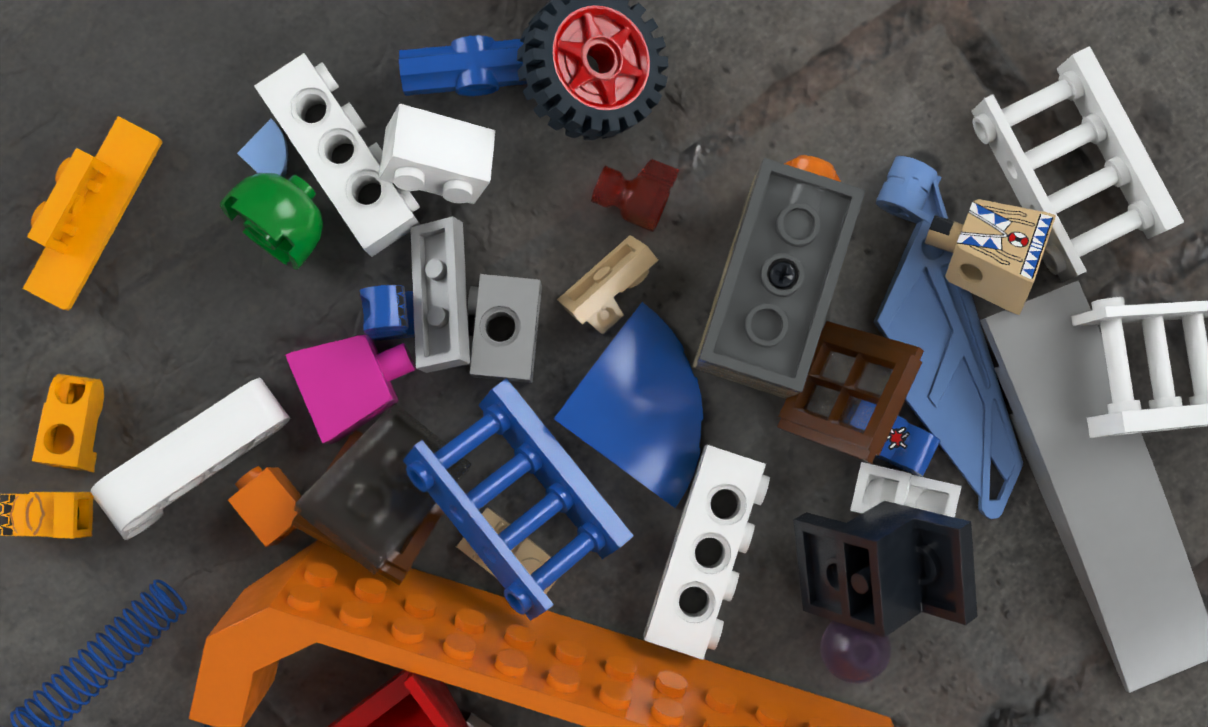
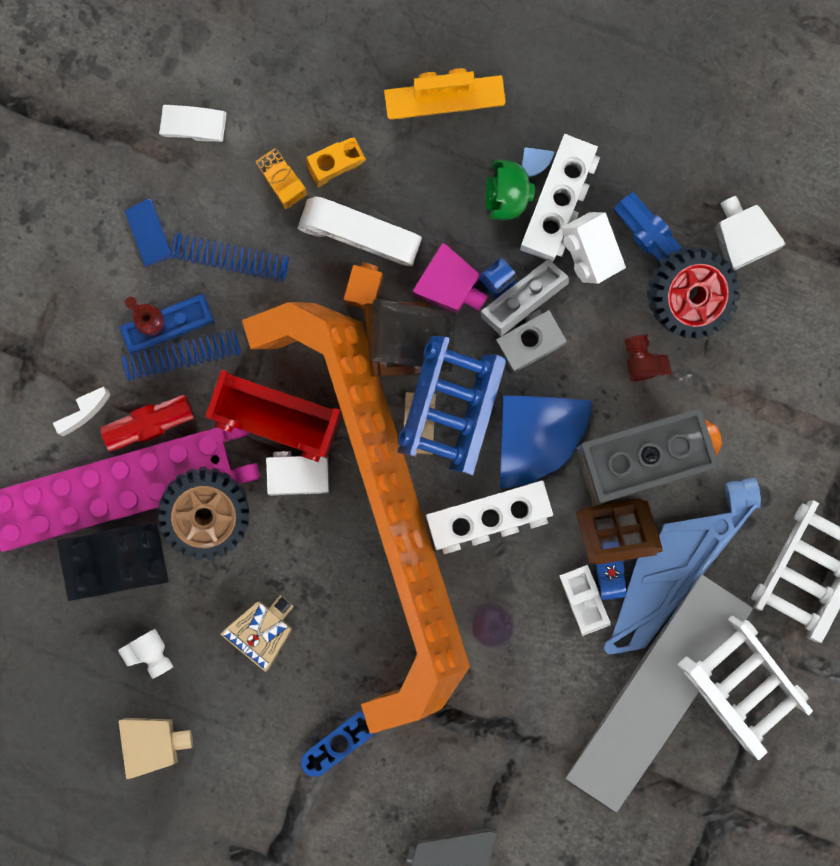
camera: 55 degrees right, 0 degrees up
tan hinge [557,235,658,334] -> none
black bracket [793,501,978,637] -> none
tan torso [925,199,1056,315] -> none

